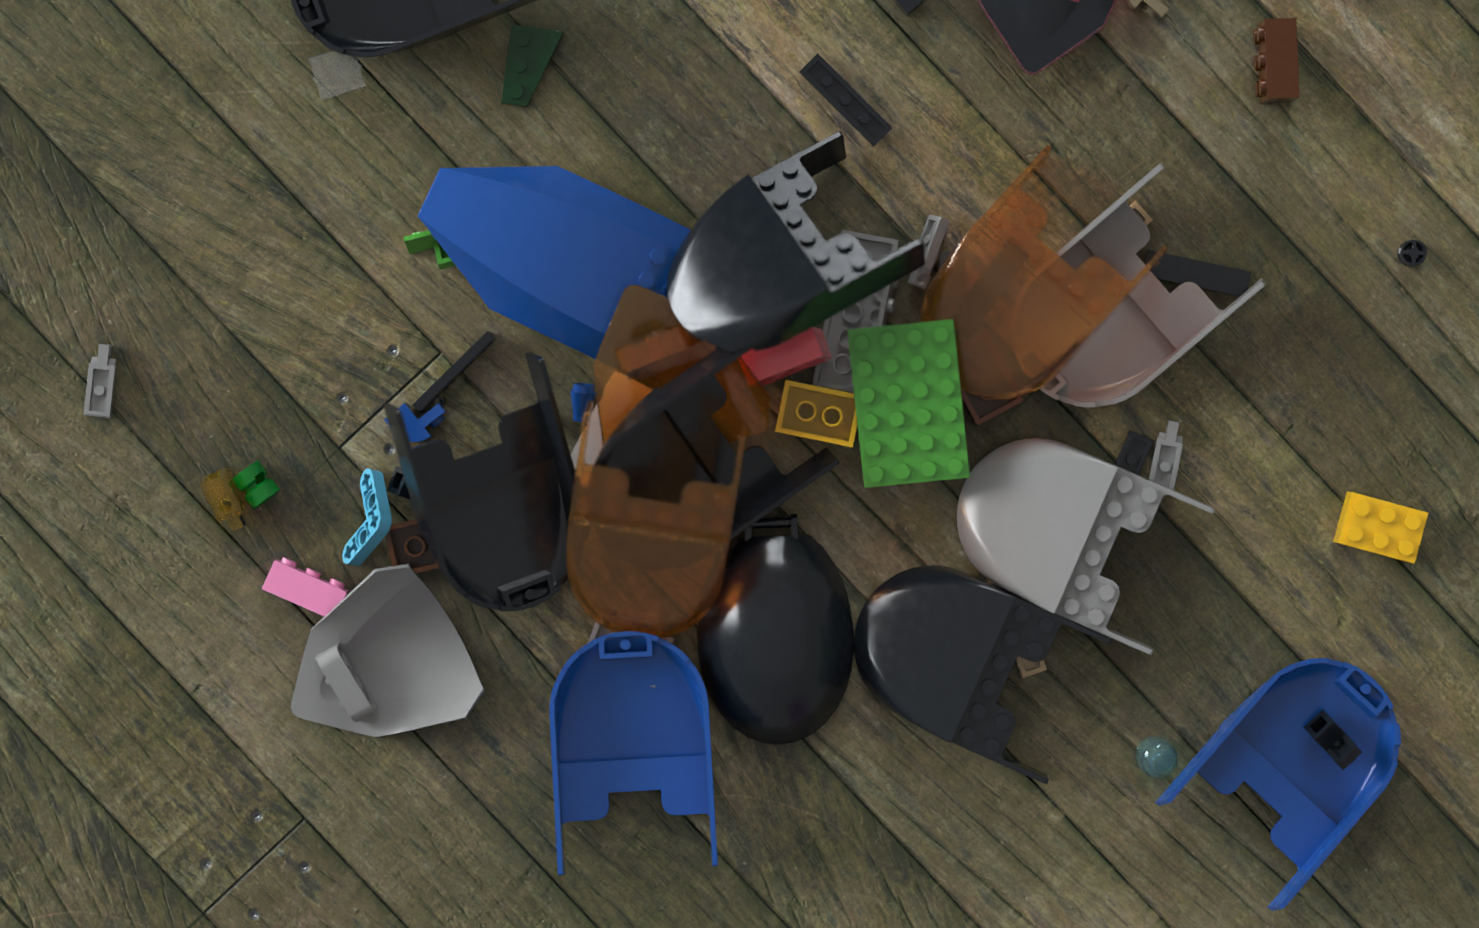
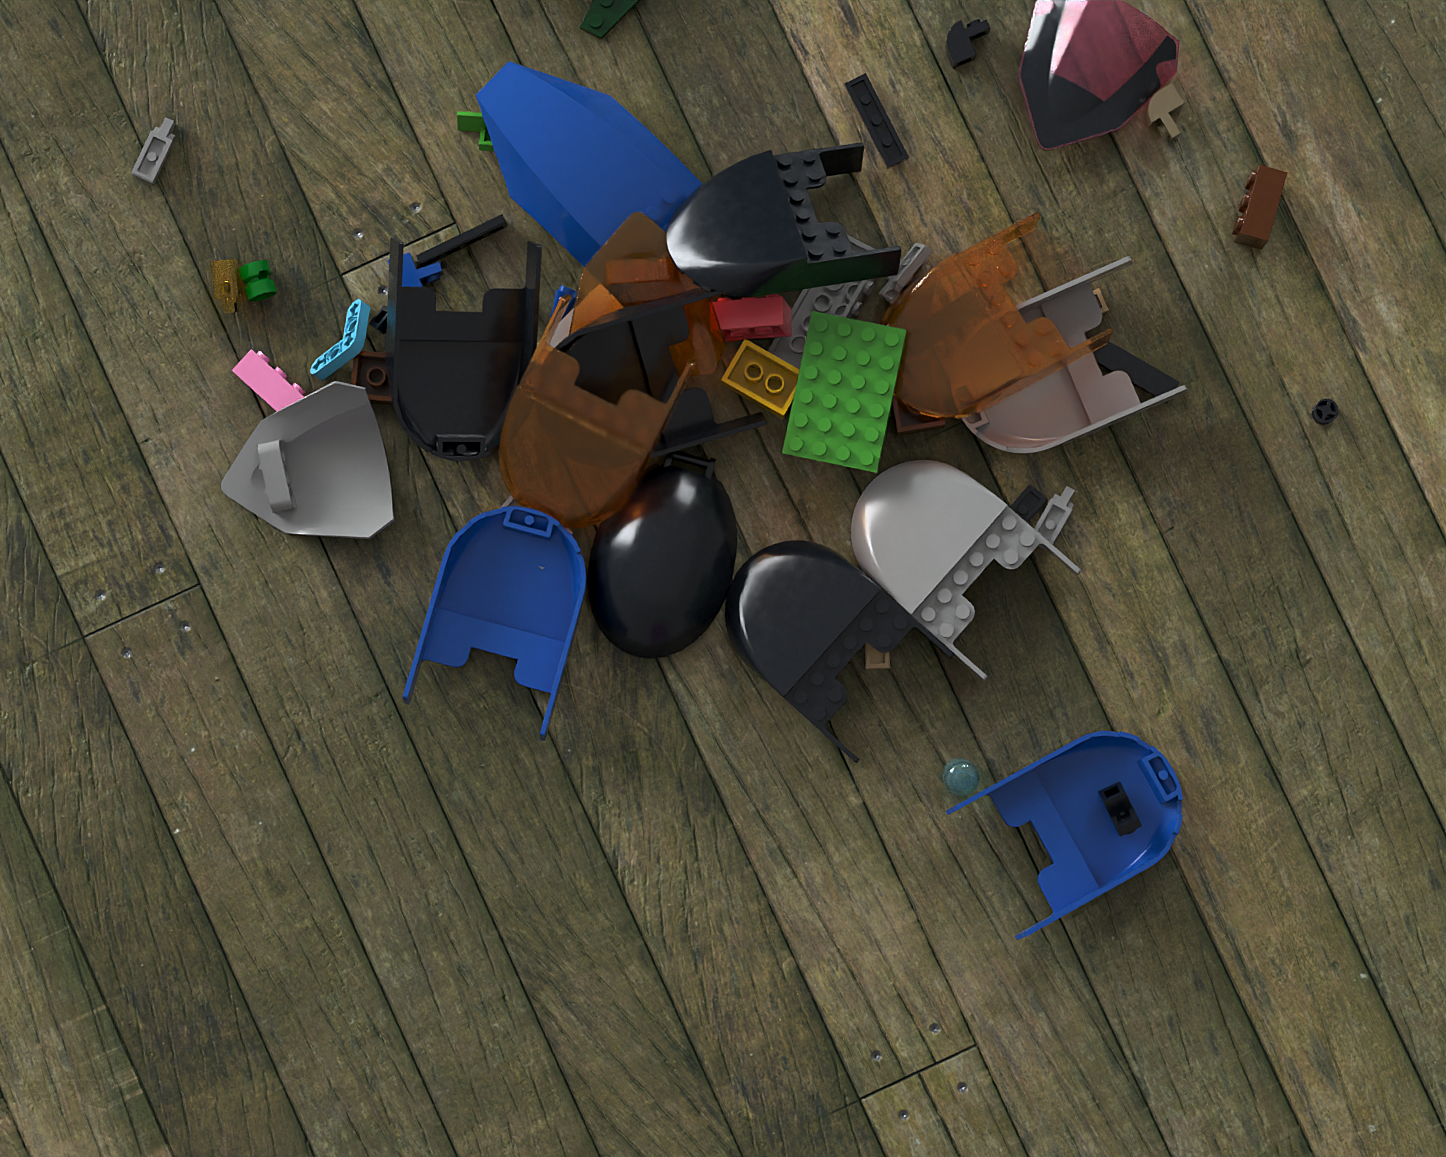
camera: 20 degrees right, 5 degrees down
yellow brick [1333,492,1428,564] -> none

